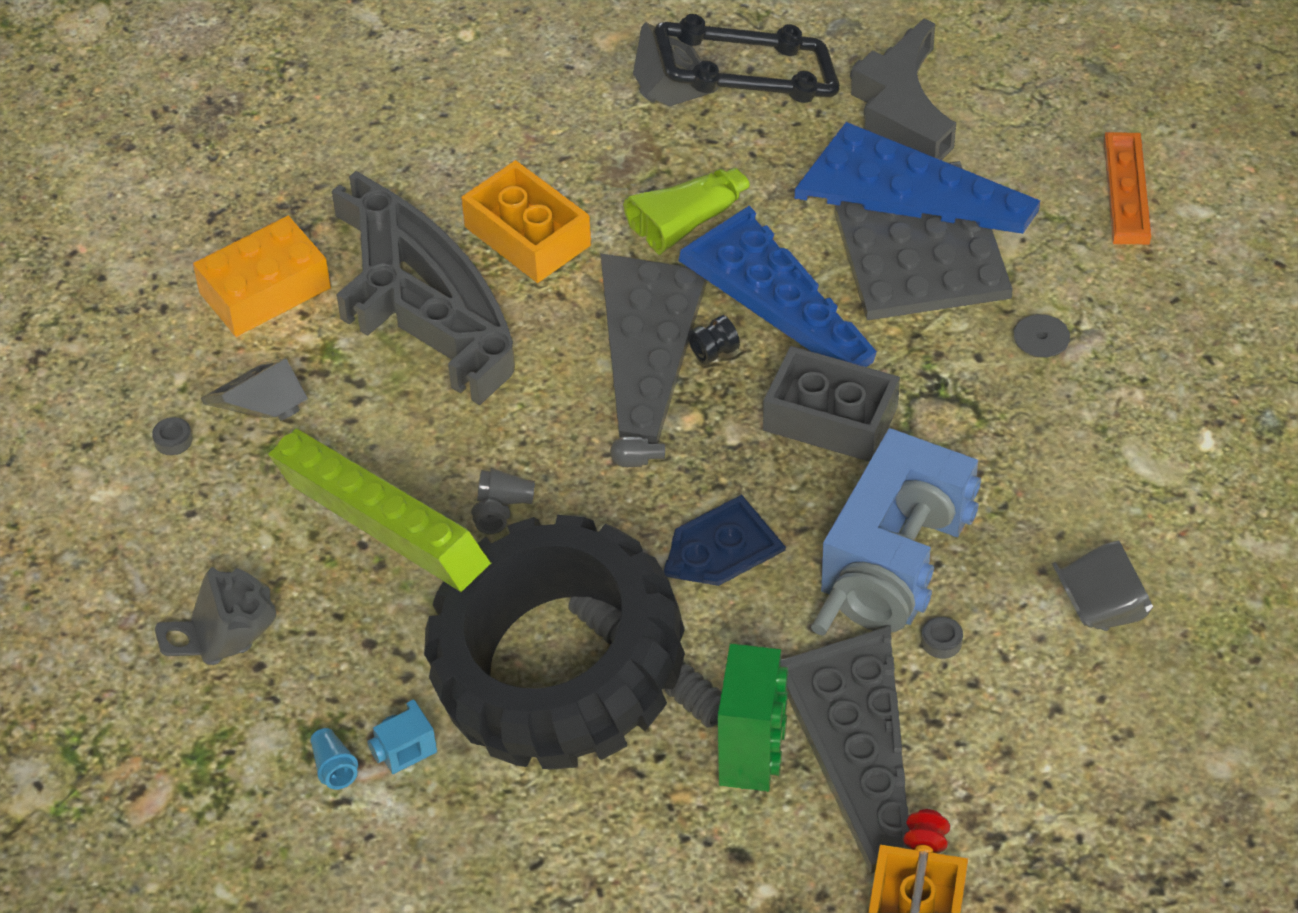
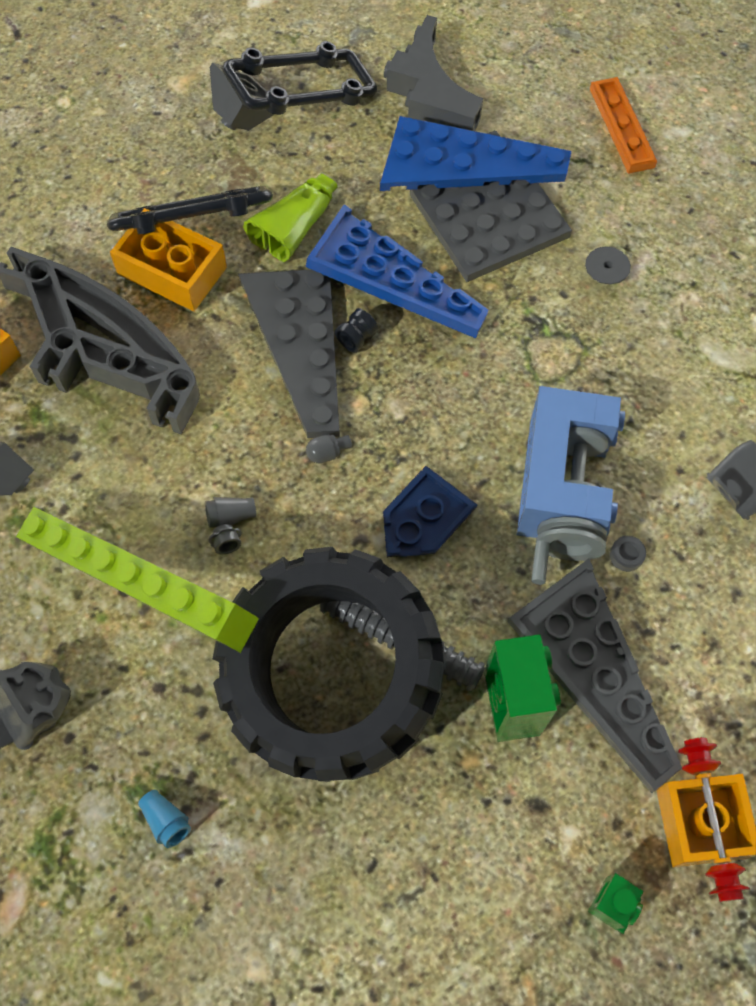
camera: 20 degrees left, 15 degrees up
dark azure brick [367,699,437,775] -> none
dark grey brick [763,346,900,462] -> none
none -> black bar [107,186,273,234]

